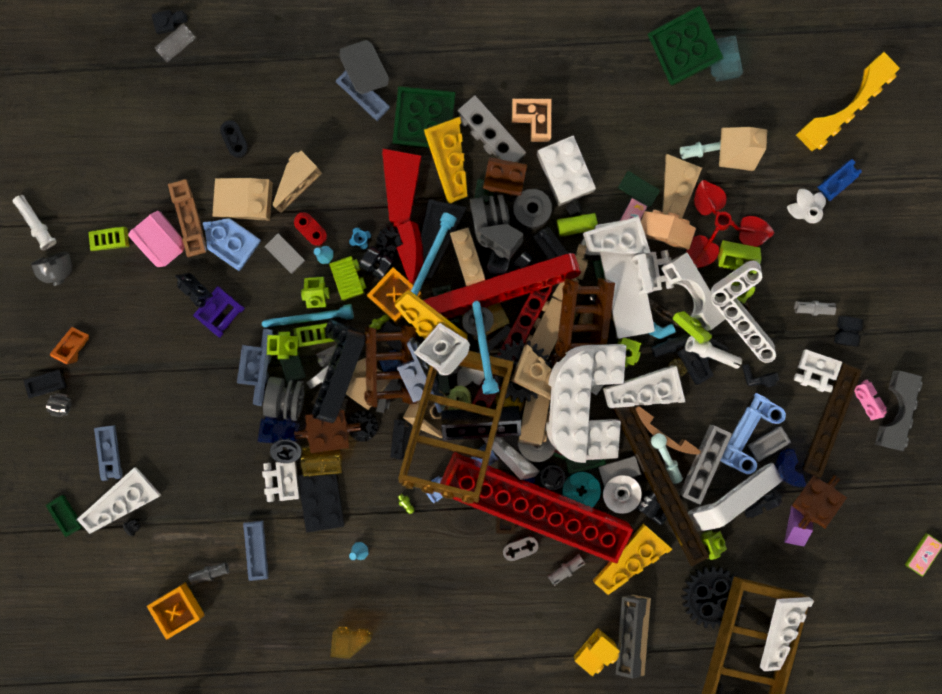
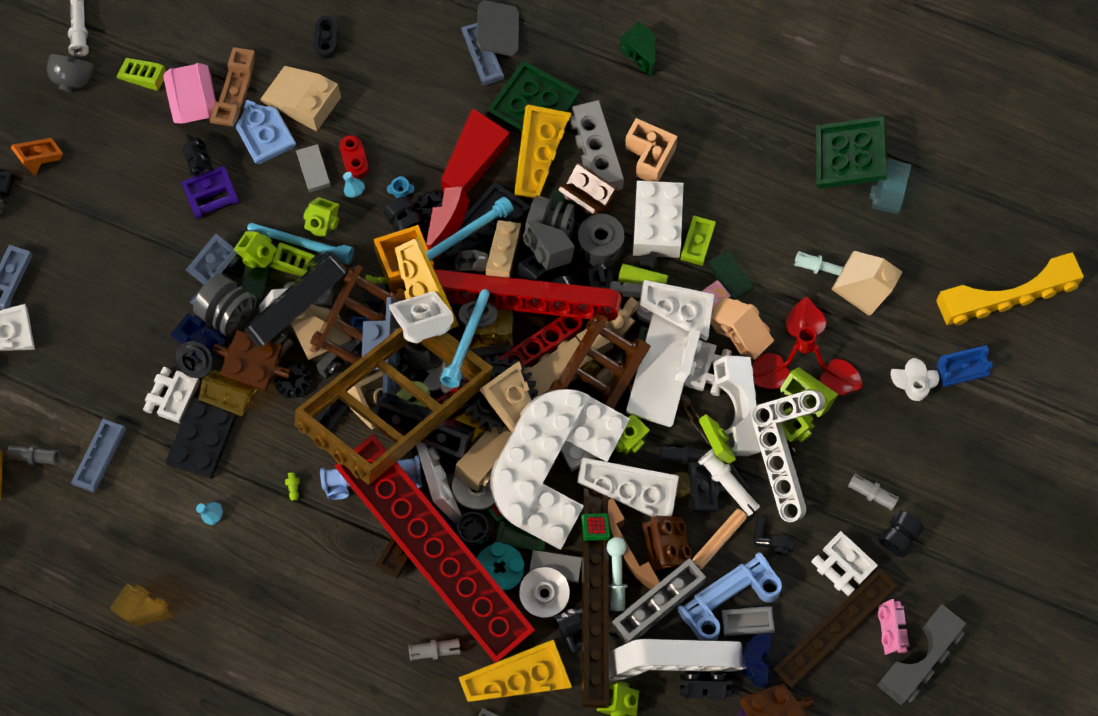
camera: 30 degrees right, 20 degrees down
tan slope [273,151,322,213] -> none
lime brick [329,256,367,301] -> none
light grey beam [503,536,538,561] -> none
medium azure arm [649,322,676,339] -> none
tan wing [662,154,702,219] -> none
none -> dark grey beam [455,250,488,274]
none -> tile [581,514,610,541]
none -> light grey axle [609,281,643,298]
none -> dark green slope [620,21,655,76]
none -> reddish brown bracket [642,515,692,572]
none -> lime plate [680,215,716,266]
none -> light nougat axle [692,509,747,569]

